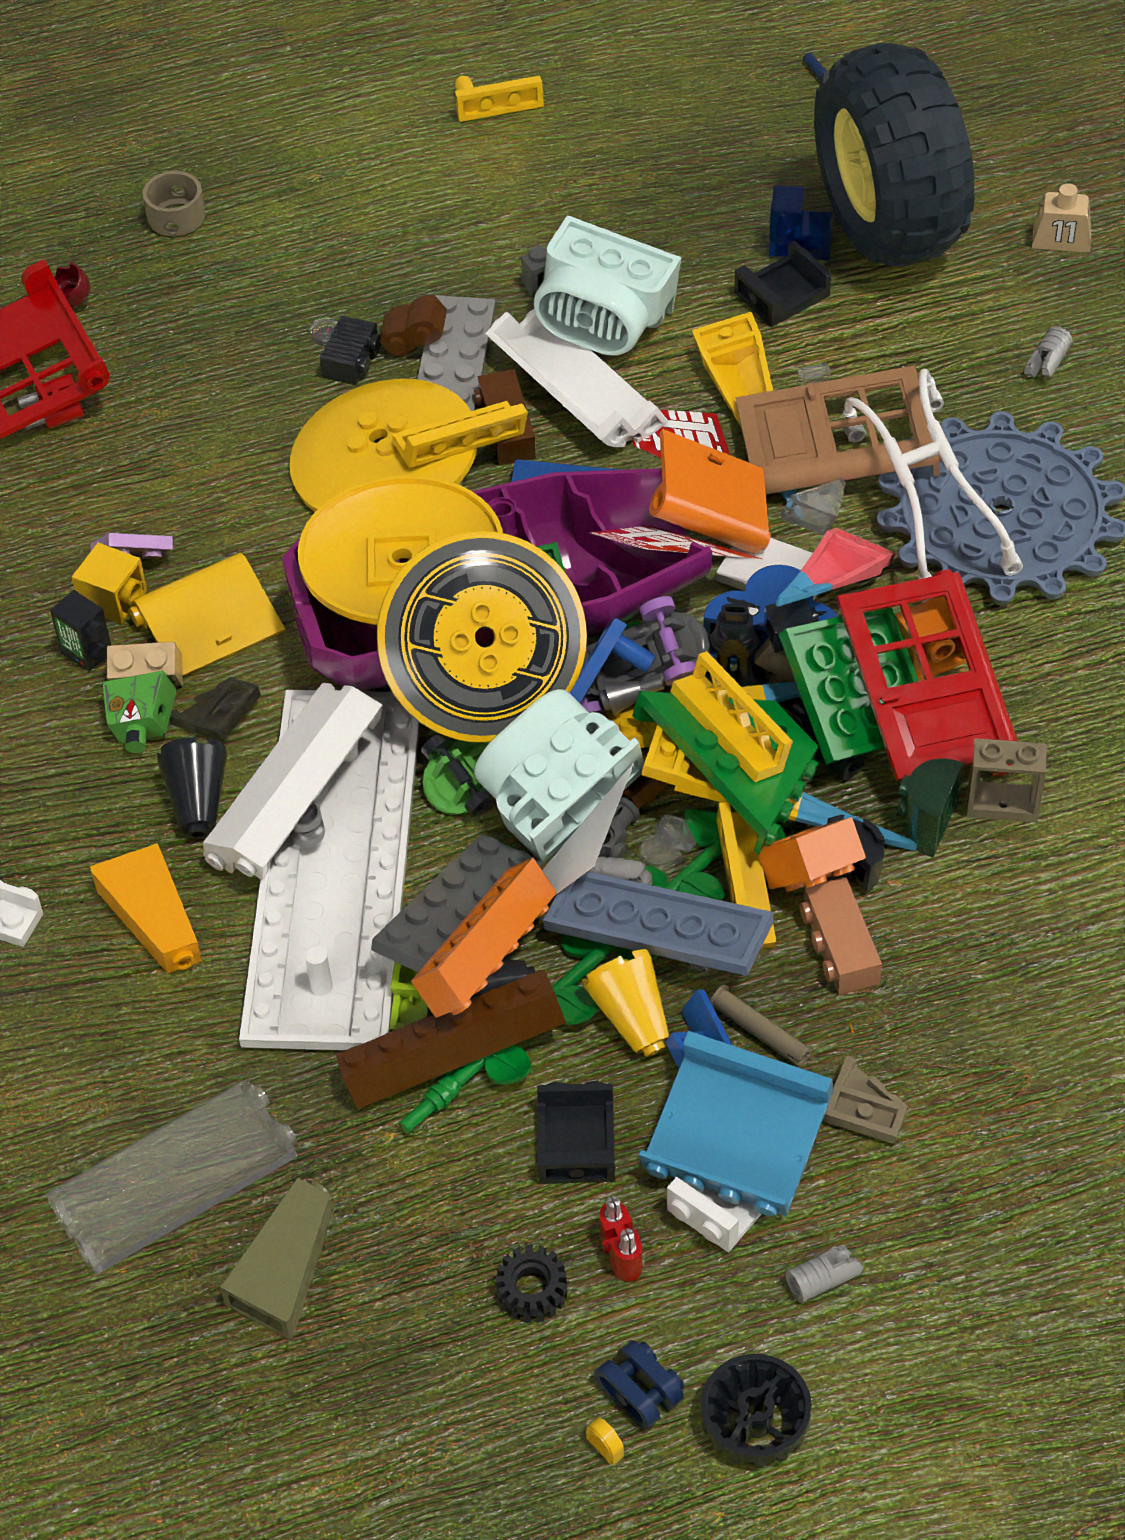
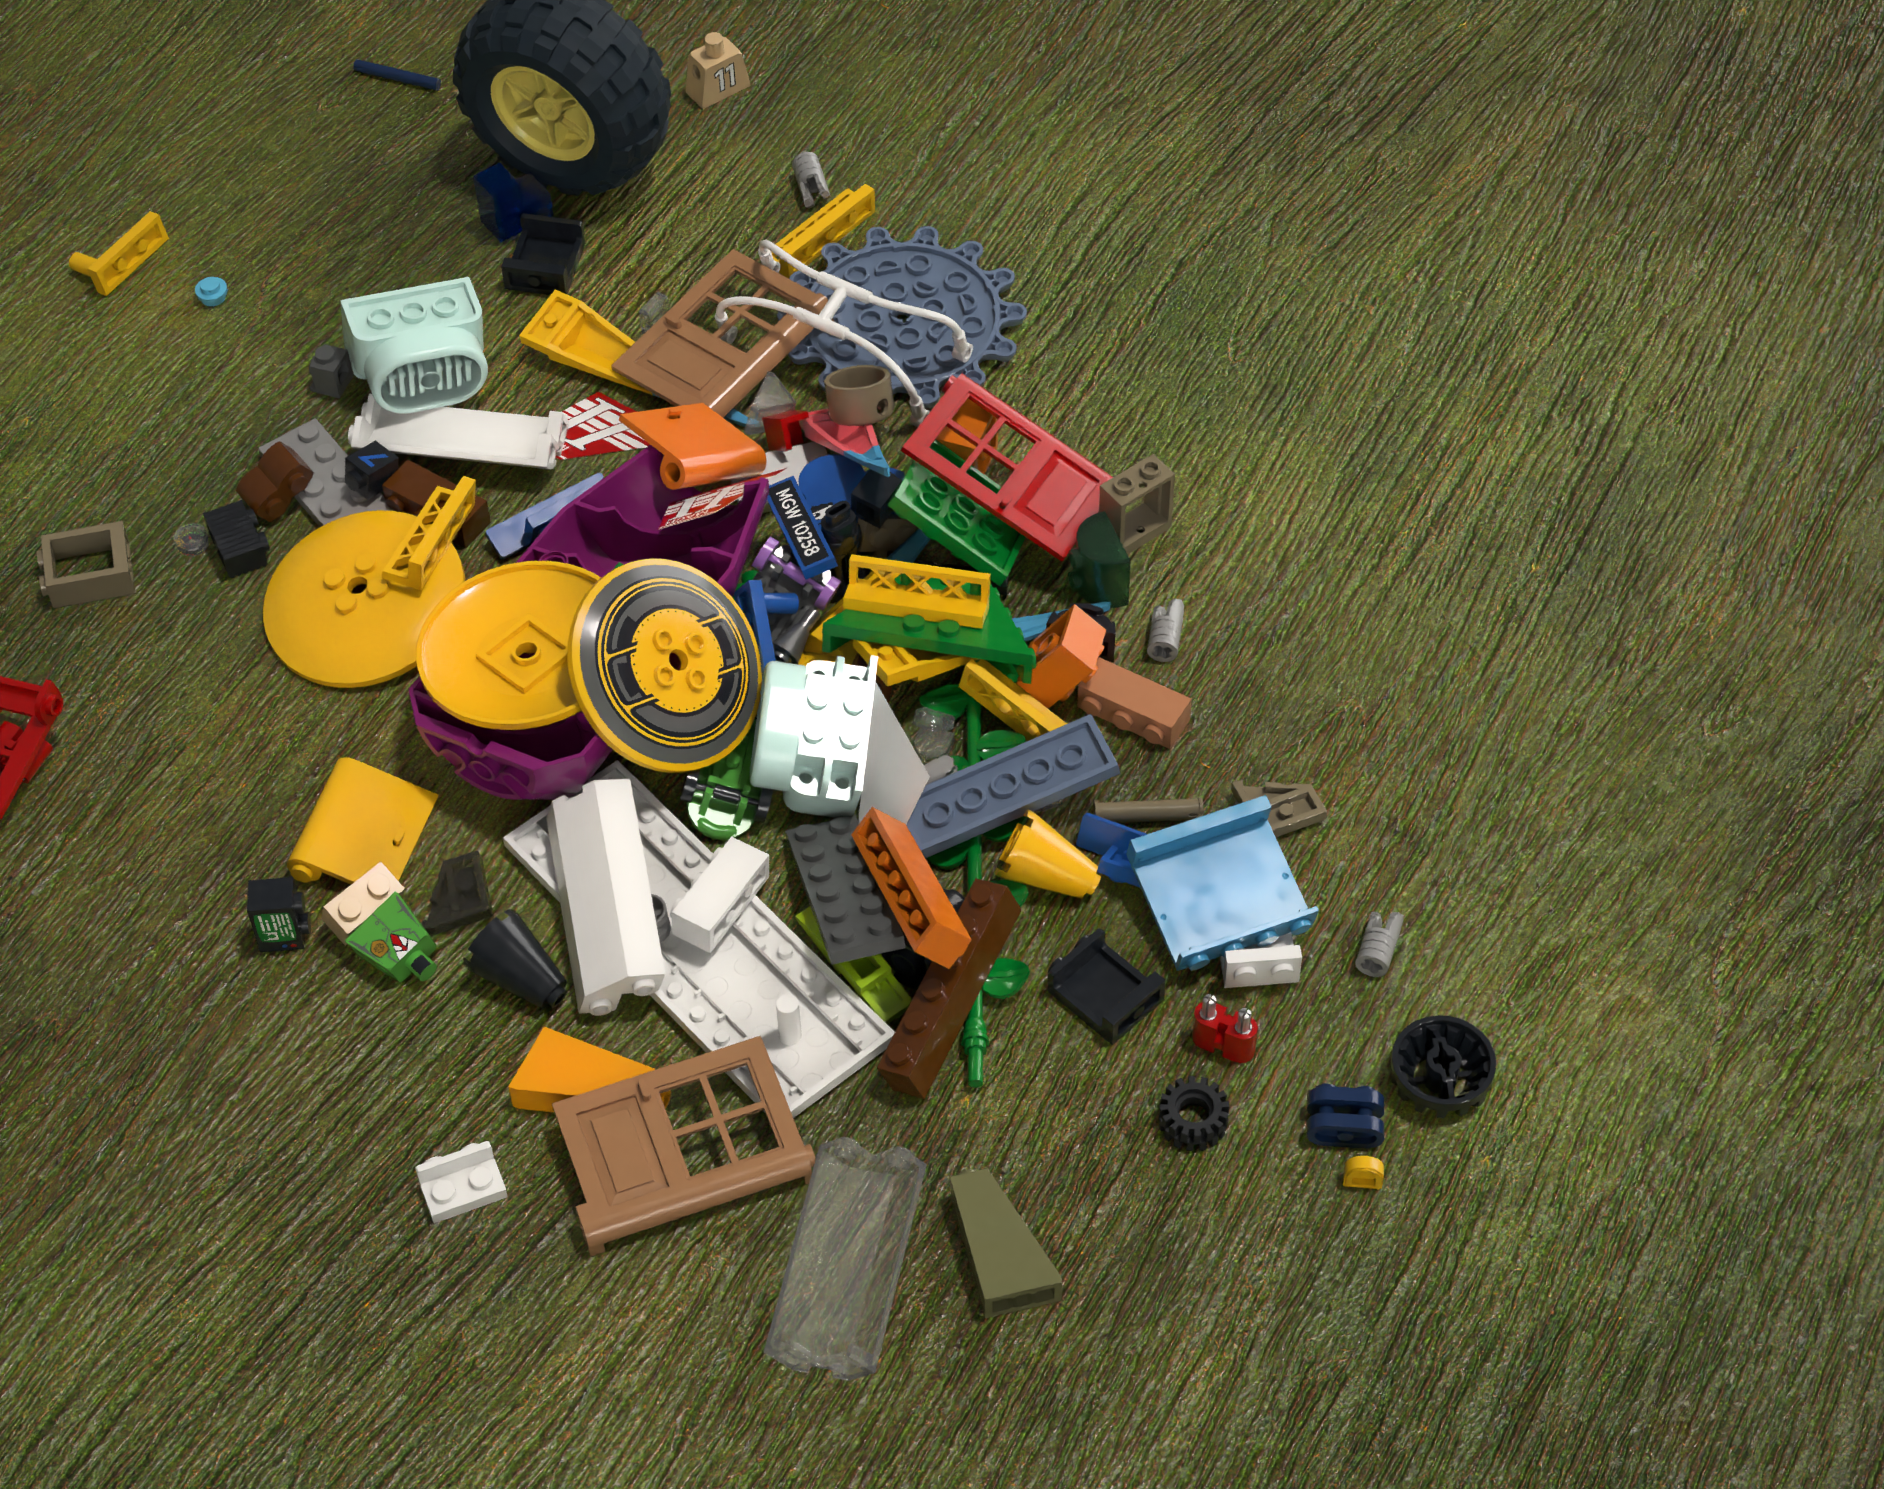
camera: 45 degrees left, 0 degrees up
yellow head [72,542,147,625] -> none
lavender wing [91,533,173,559] -> none
none -> dark tan window [36,521,135,608]
none -> medium azure plate [195,277,228,306]
none -> black brick [345,440,399,500]
none -> medium nougat door [552,1035,817,1257]
none -> white brick [670,836,769,953]
none -> red panel [762,410,809,452]
none -> tile [767,476,838,580]
none -> yellow fence [771,184,875,279]
none -> dark tan piece [824,365,895,426]
none -> light grey hinge [1147,598,1184,662]

